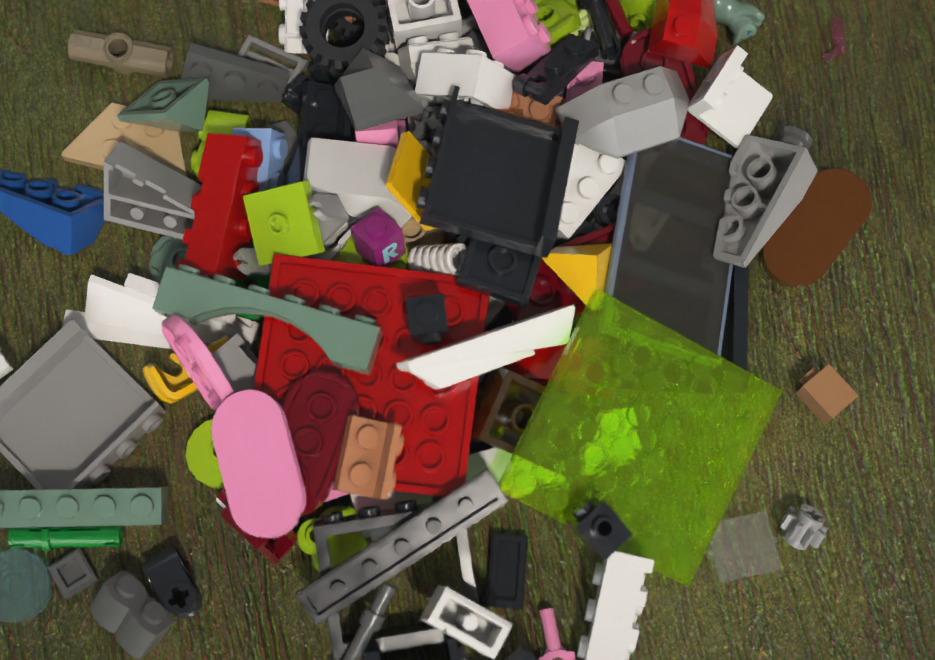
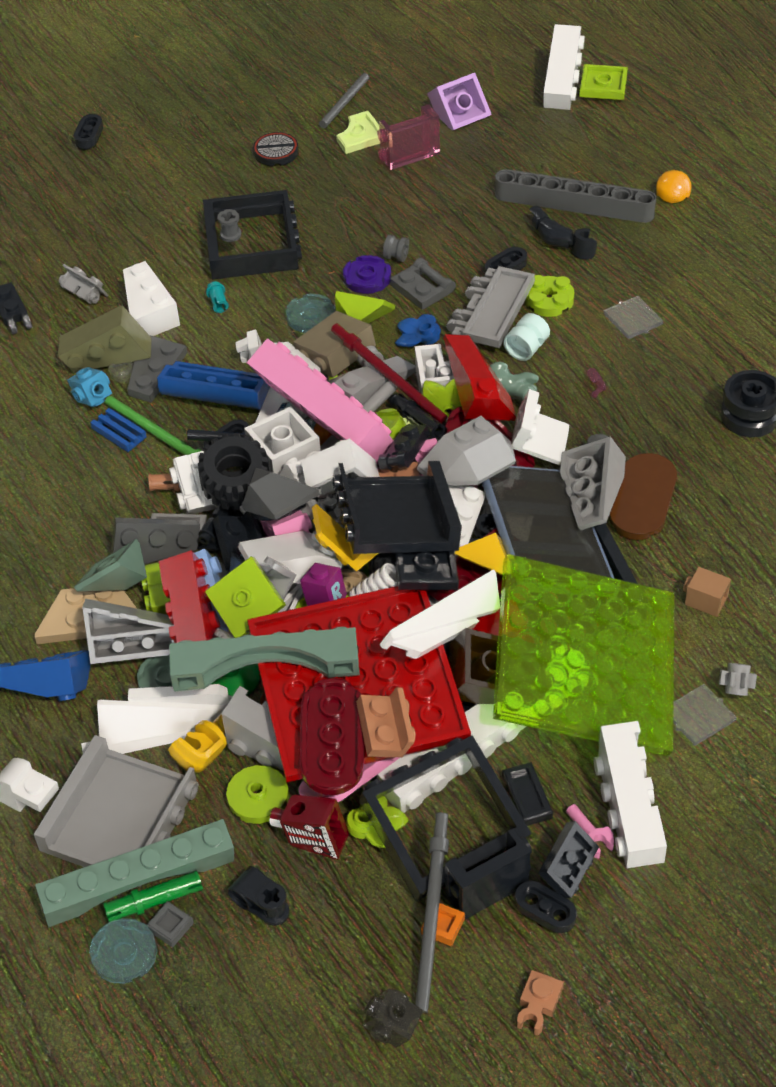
camera: 20 degrees left, 25 degrees down
dark tan piece [68,29,174,78] -> none
dark grey brick [89,570,174,659] -> none
bright pink tile [161,314,235,410] -> none
bright pink tile [211,390,306,538] -> none
tile [296,468,508,626] -> none
black brick [406,293,450,346] -> none
white brick [420,586,512,659] -> none
black brick [566,496,633,560] -> none

